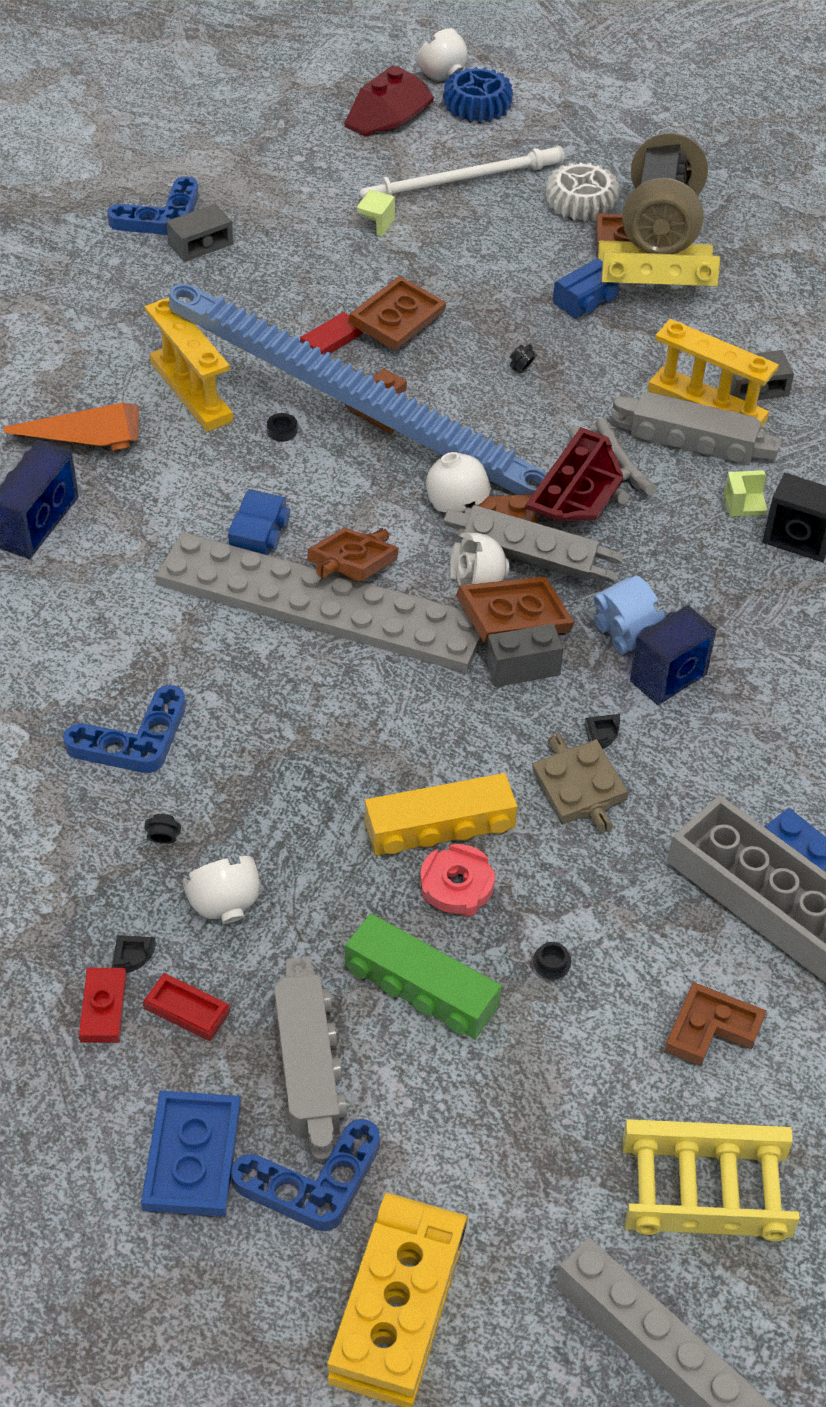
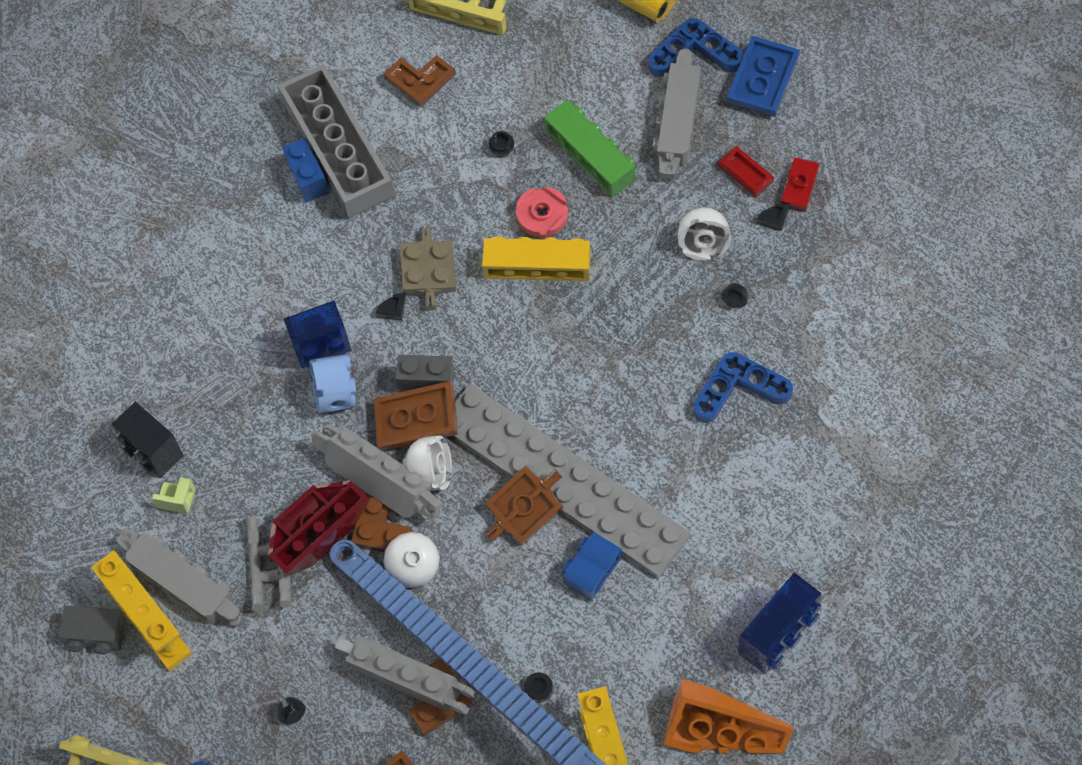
camera: 155 degrees left, 15 degrees up
none -> light grey hinge [335,636,478,715]

